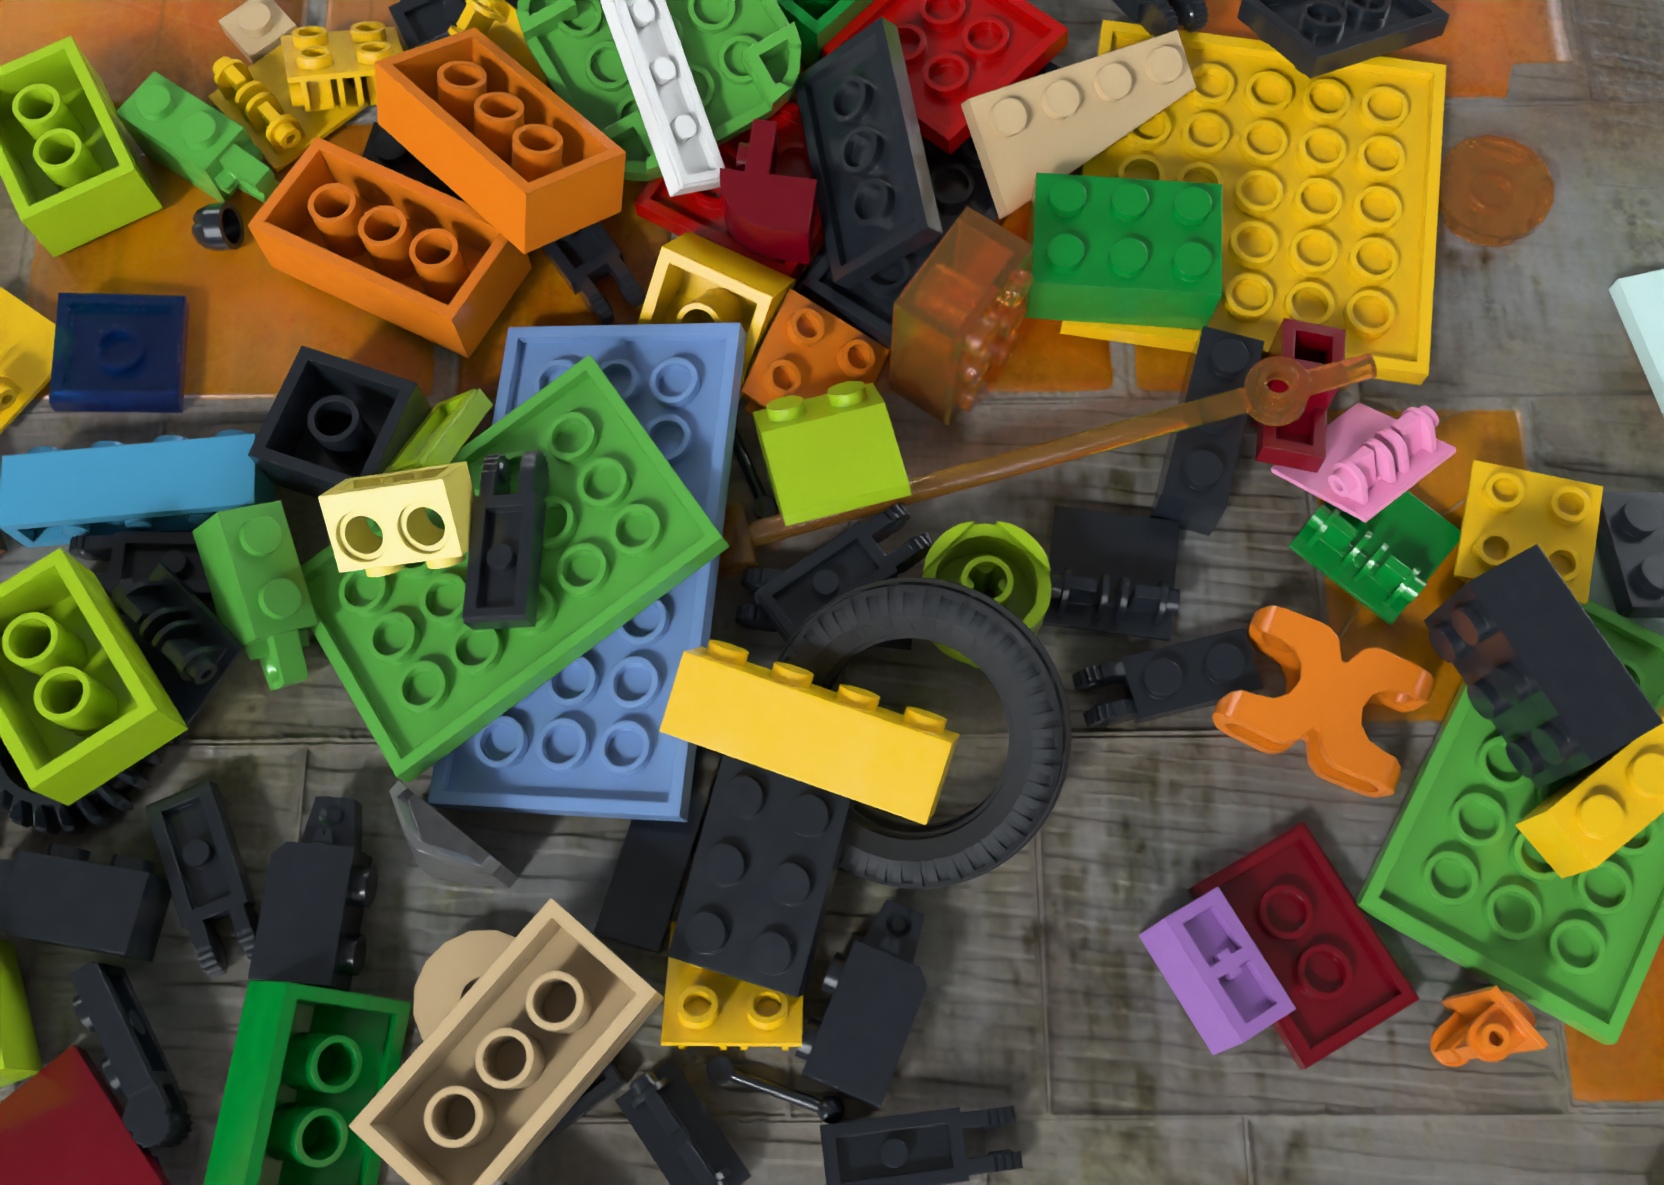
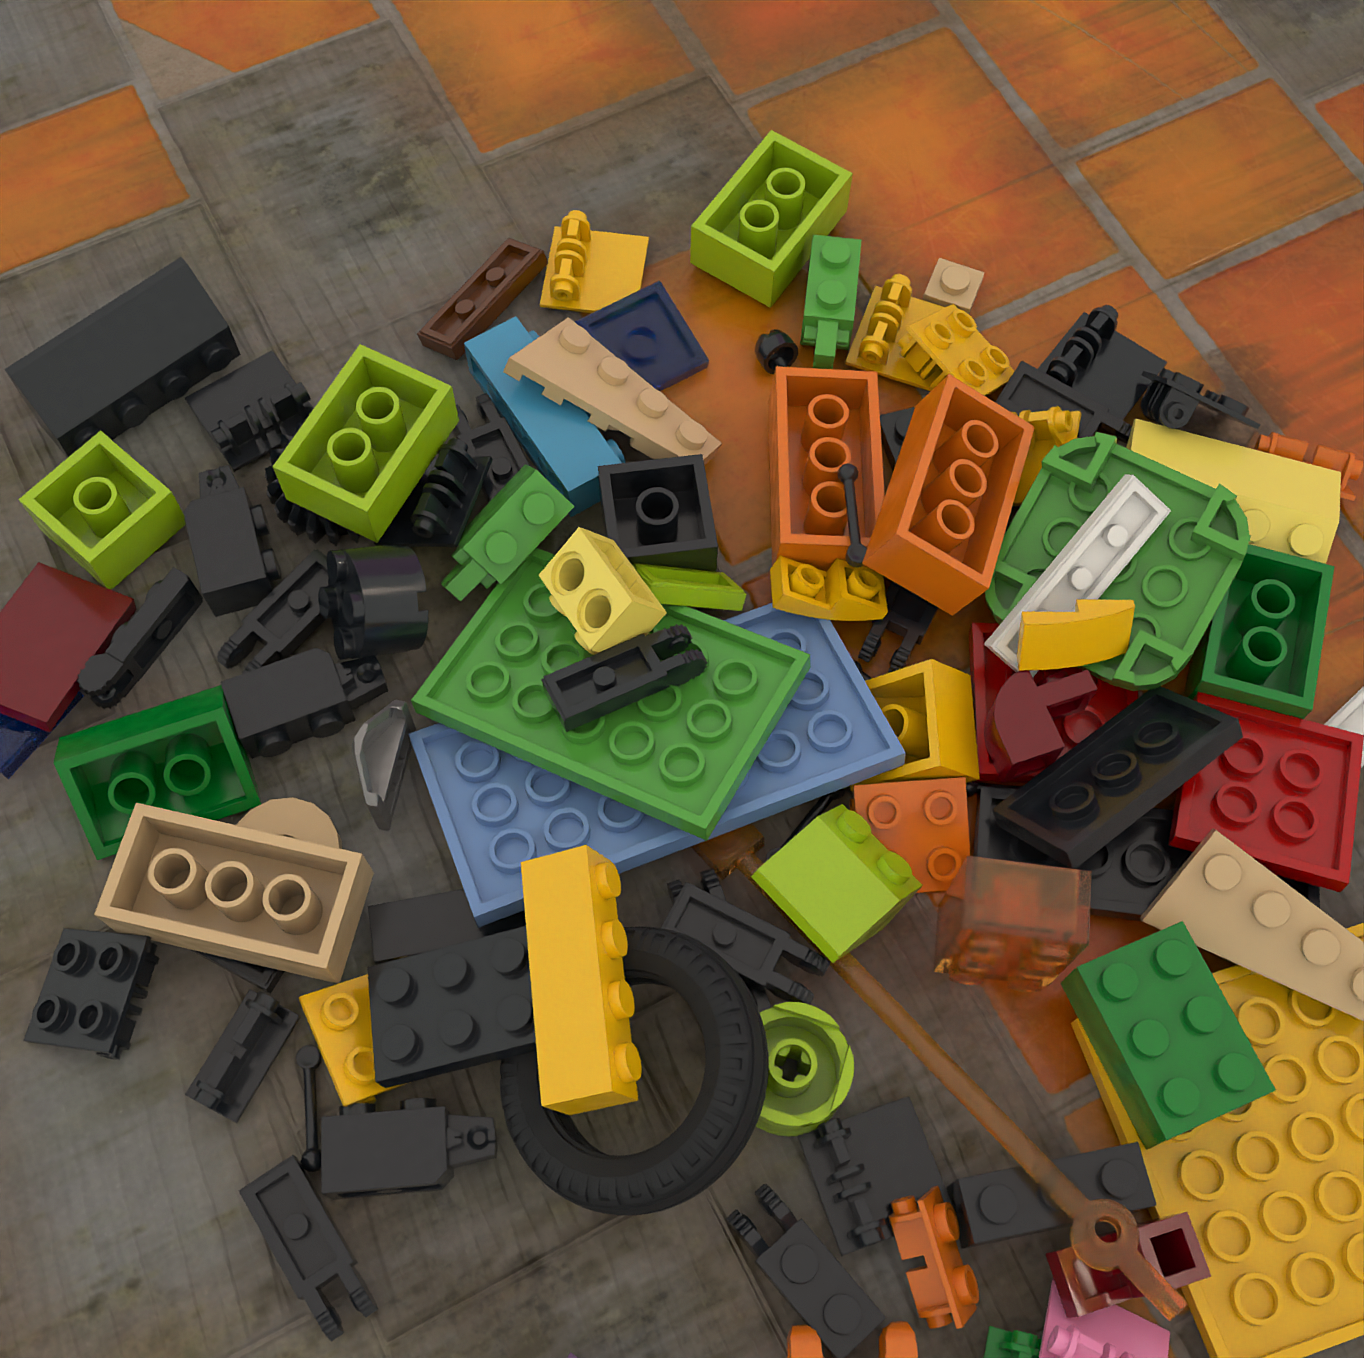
camera: 60 degrees right, 5 degrees down
none -> black brick [318,544,429,660]
none -> tan wing [503,317,722,465]
none -> yellow slope [770,556,888,621]
none -> black hinge [837,463,867,567]
none -> orange hinge [888,1185,979,1329]
none -> yellow slope [1017,599,1135,671]

